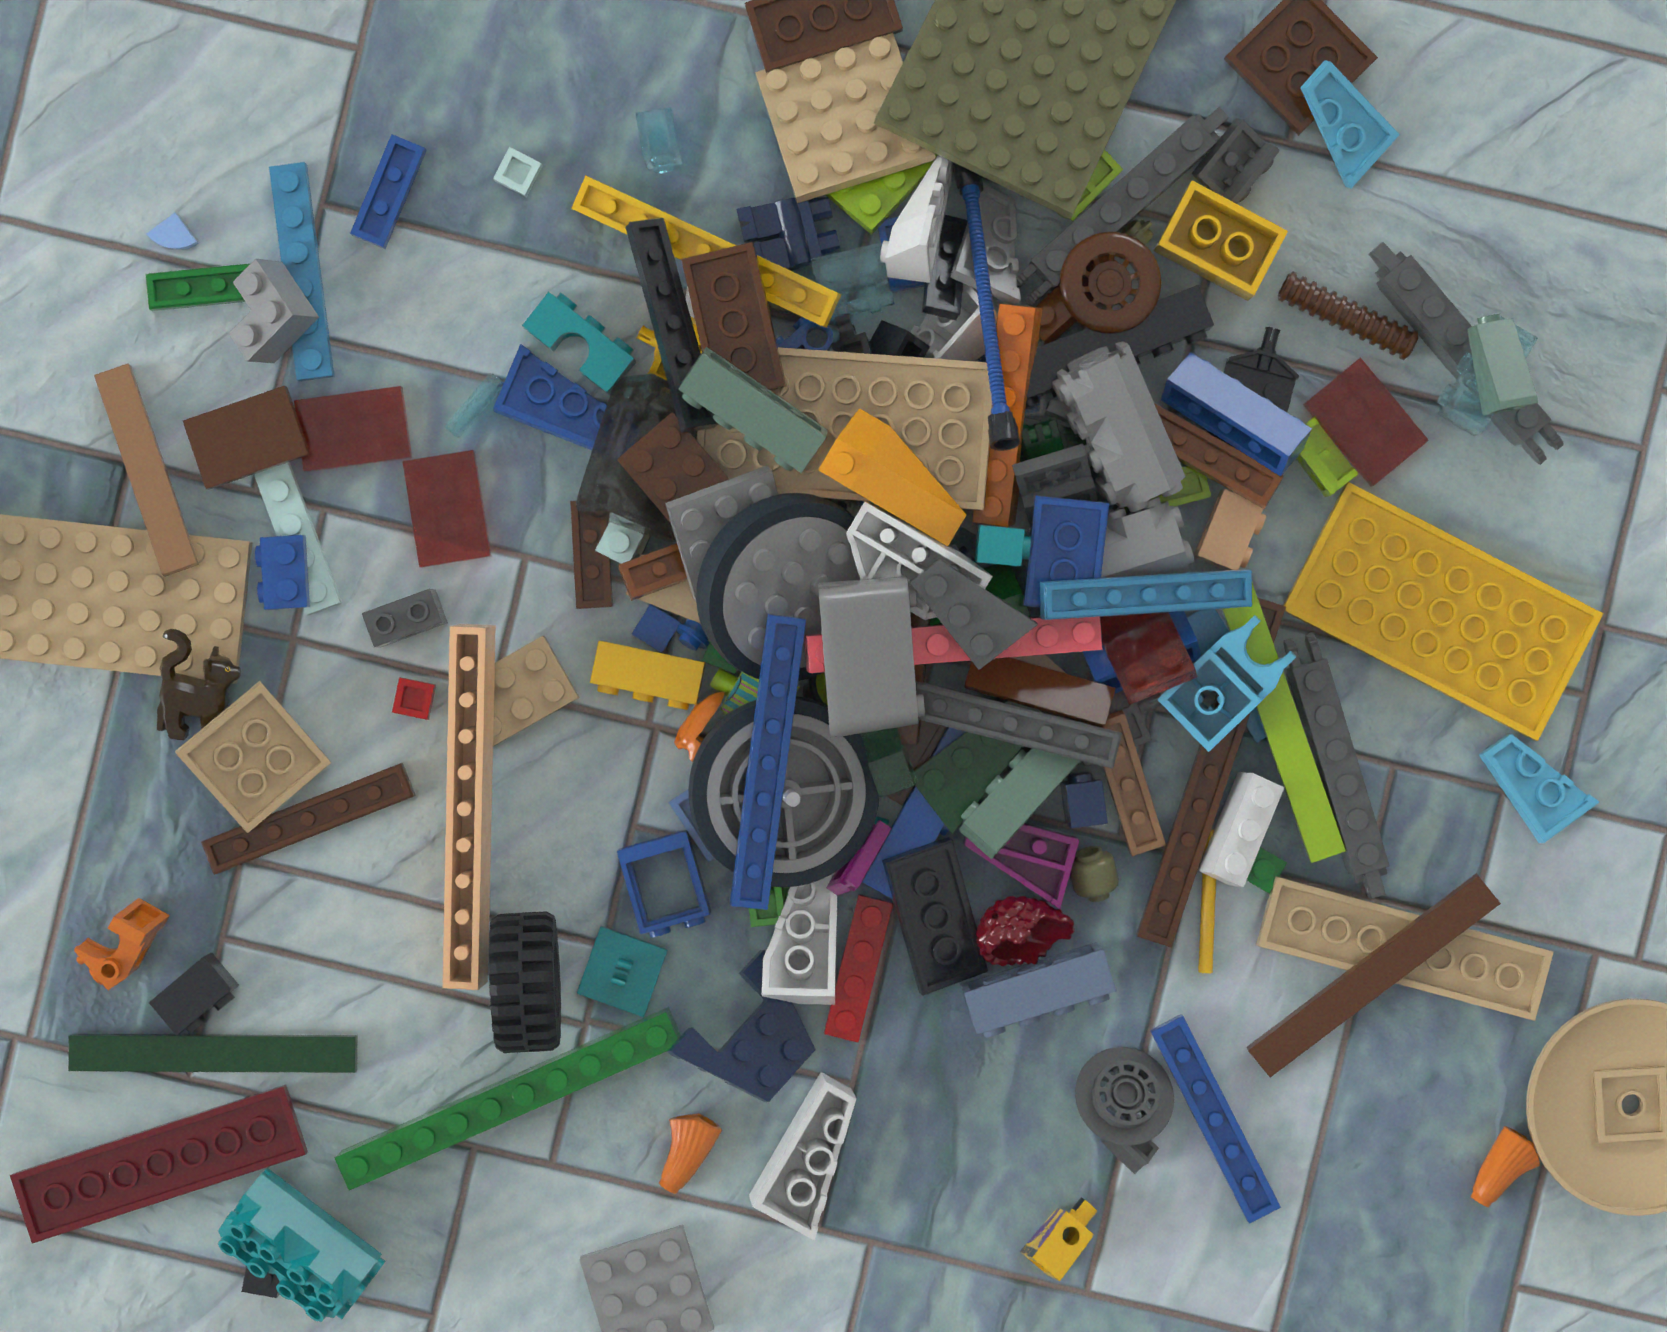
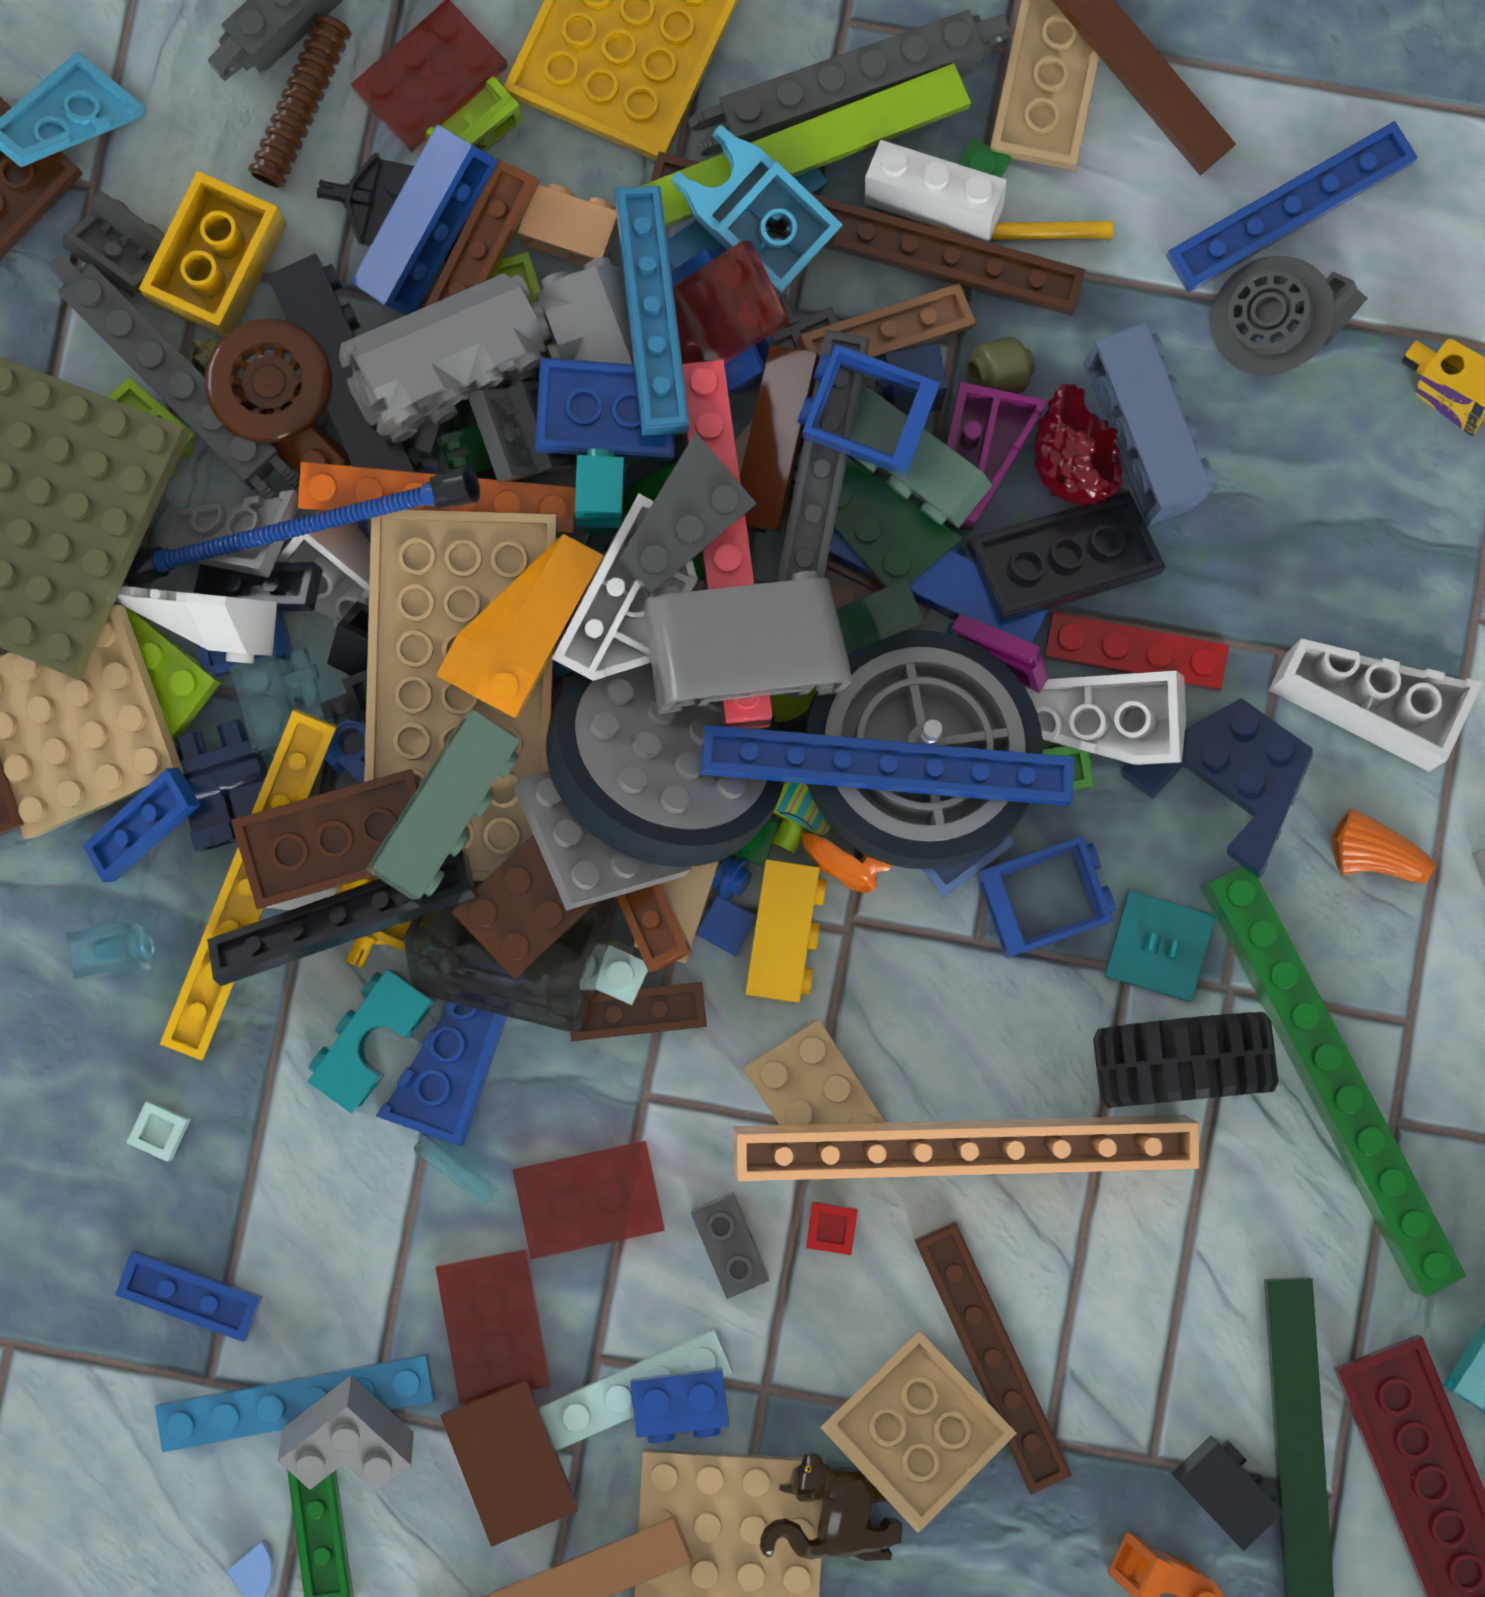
camera: 90 degrees left, 5 degrees down
none -> blue plate [82,768,200,882]
none -> blue window [797,343,940,476]

